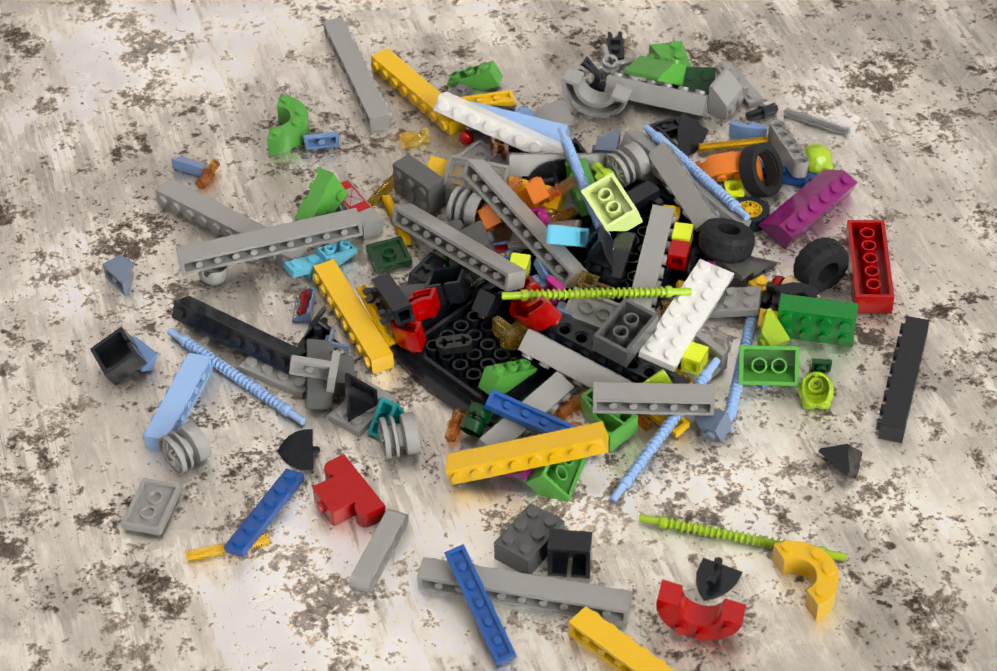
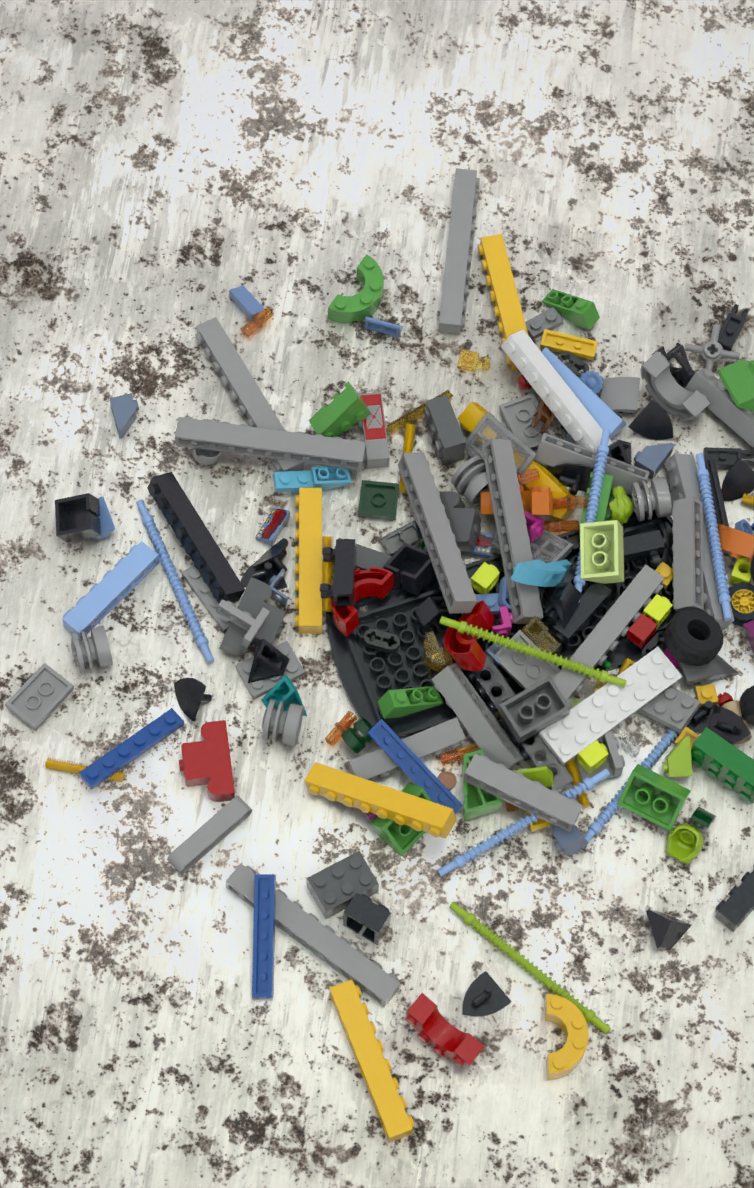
camera: 20 degrees right, 20 degrees up
none -> black shield [628,400,673,440]

